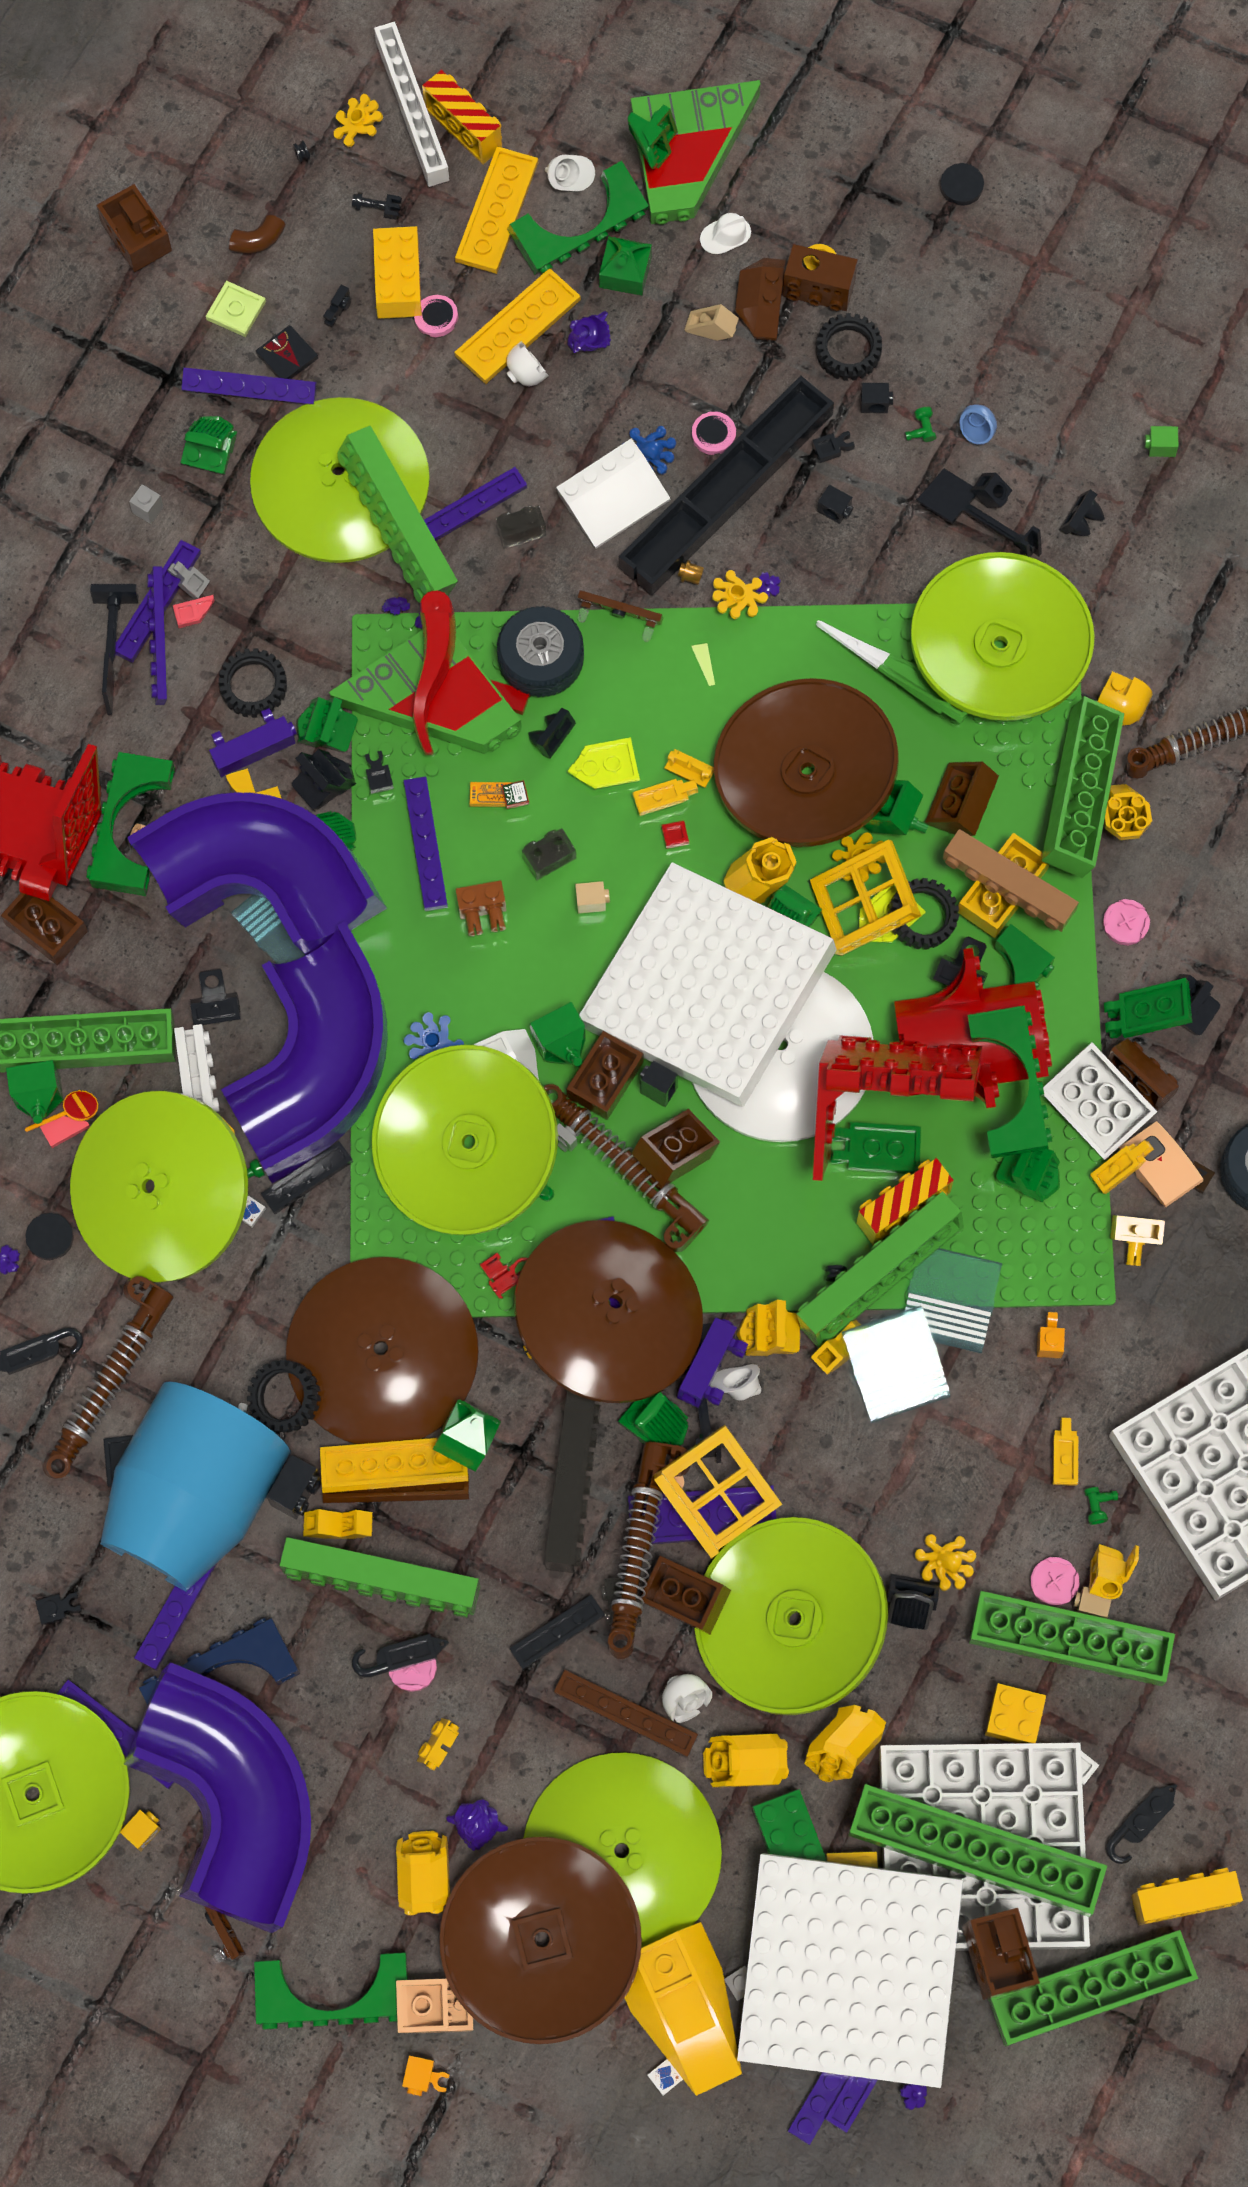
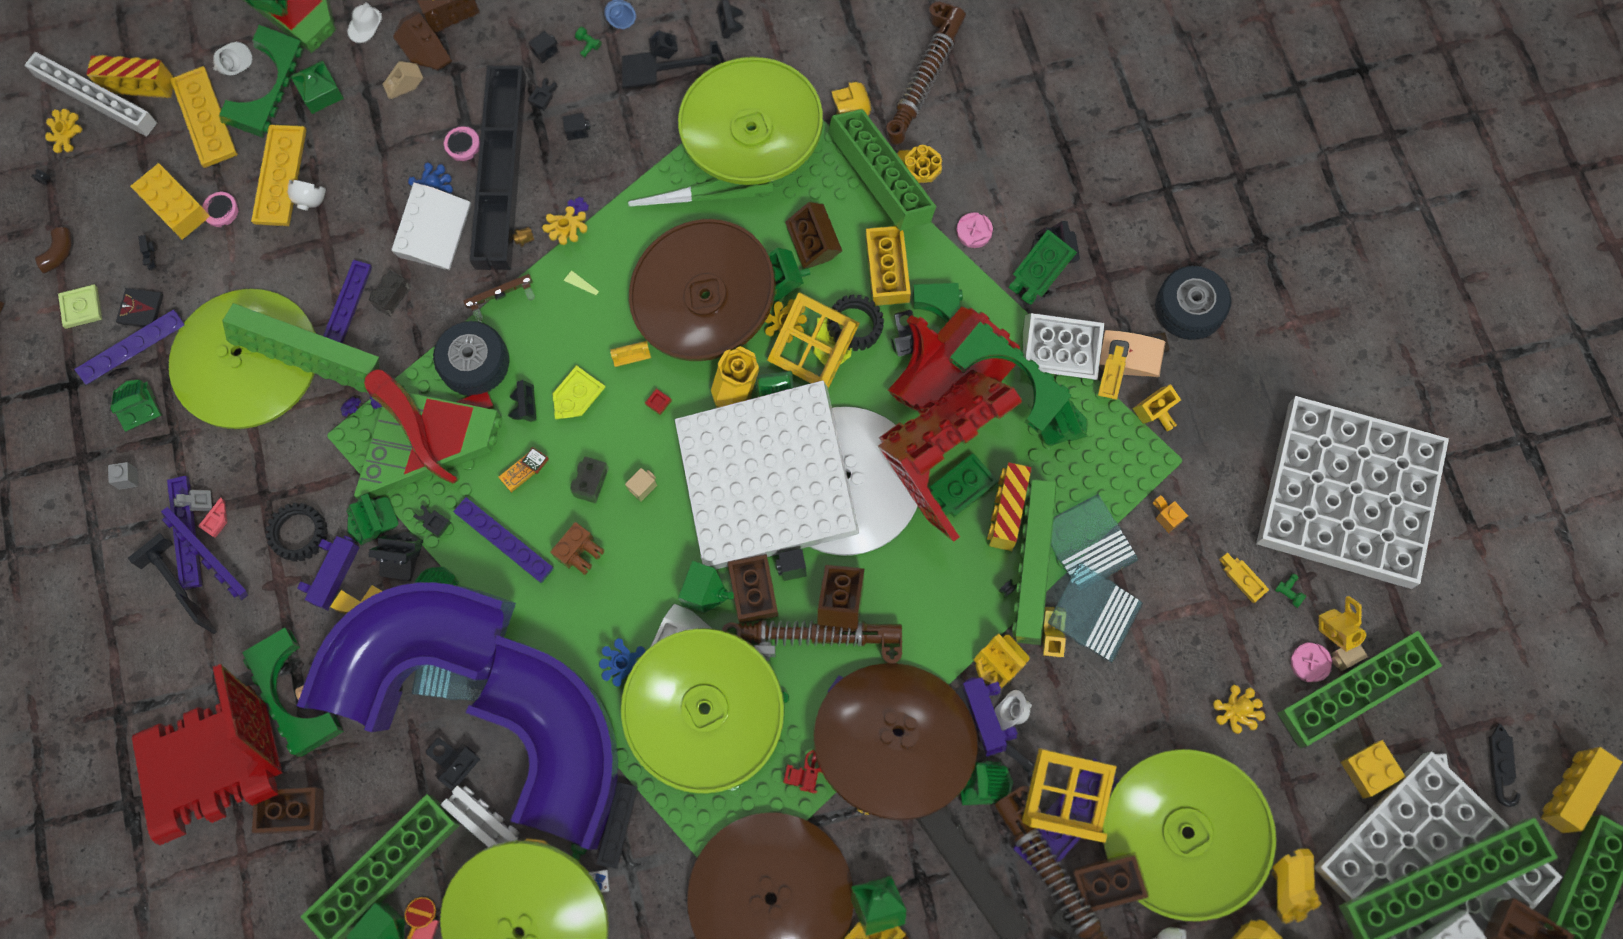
camera: 40 degrees left, 0 degrees up
black hinge [352,192,402,220] -> none
dark purple hair [568,311,611,353] -> none
yellow hinge [633,779,698,816] -> none
black tyre [816,313,882,381] -> none
black piece [887,1574,940,1630] -> none
medium nougat brick [943,829,1079,932] -> none
reddish brown slope [1108,1038,1179,1111] -> none

